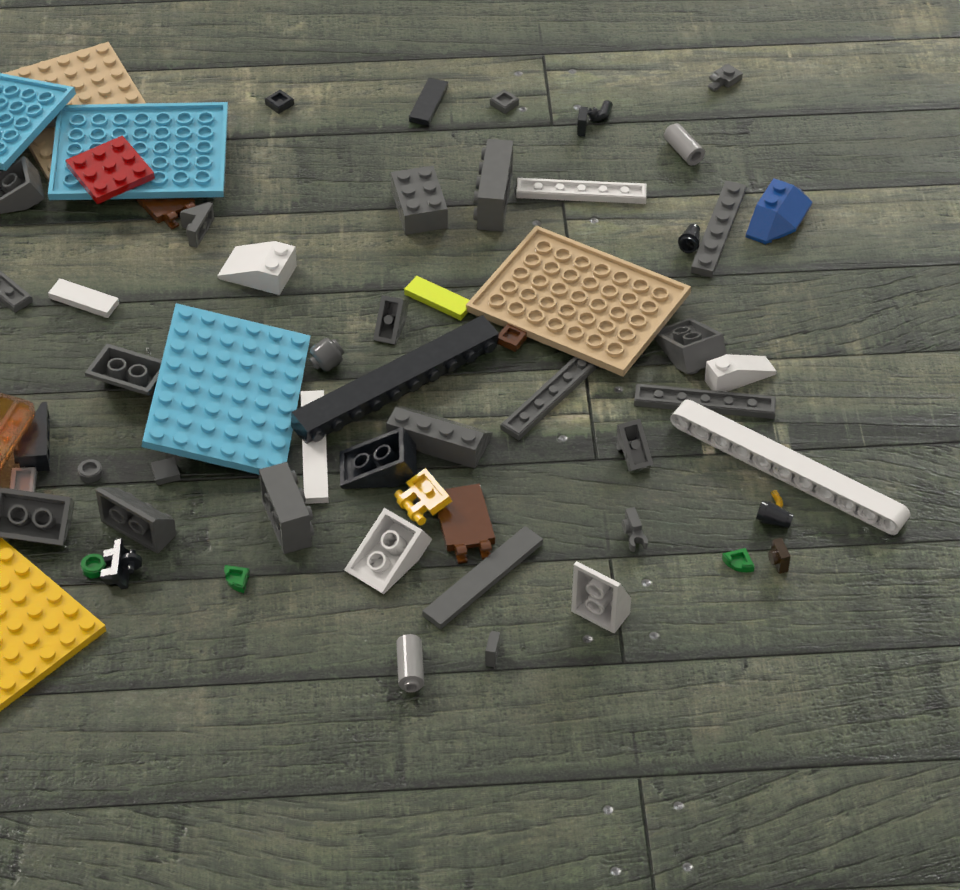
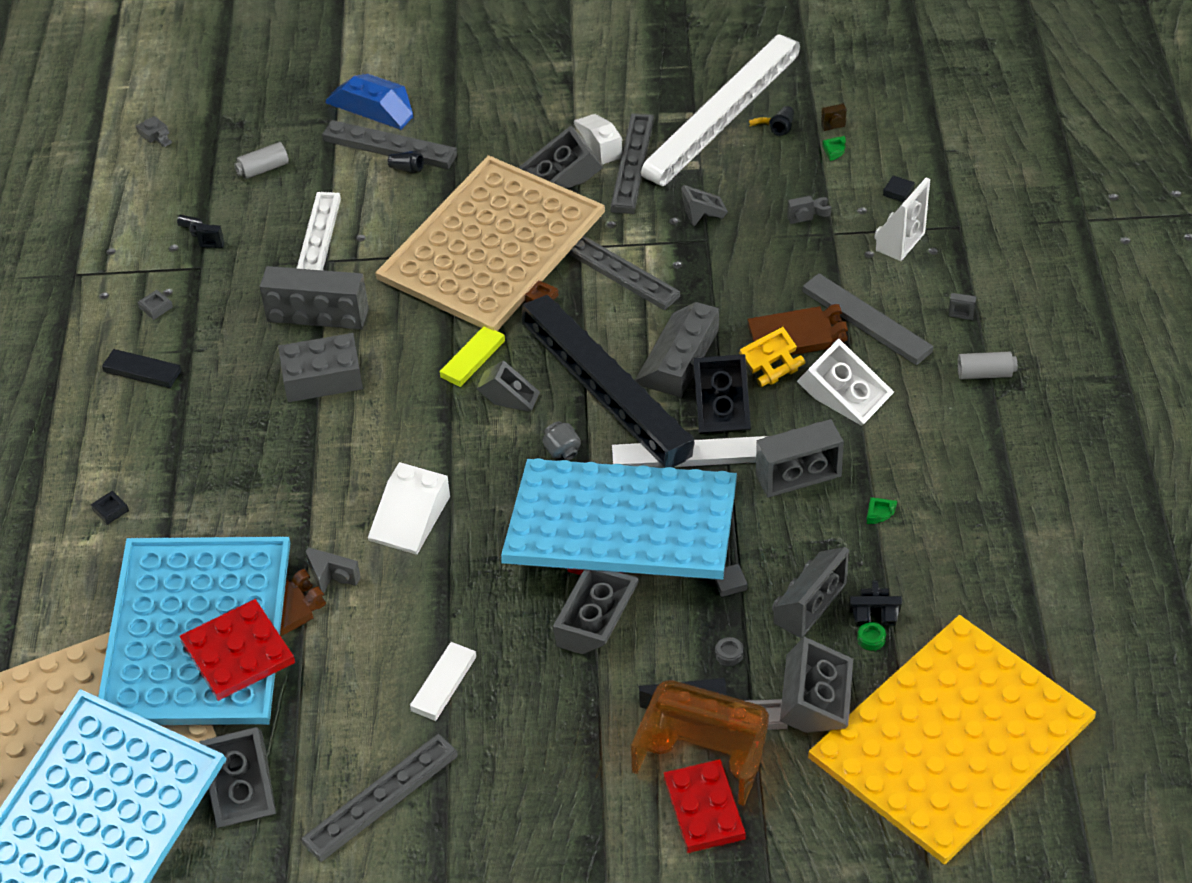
camera: 85 degrees left, 0 degrees up
none -> black tile [883,175,915,202]

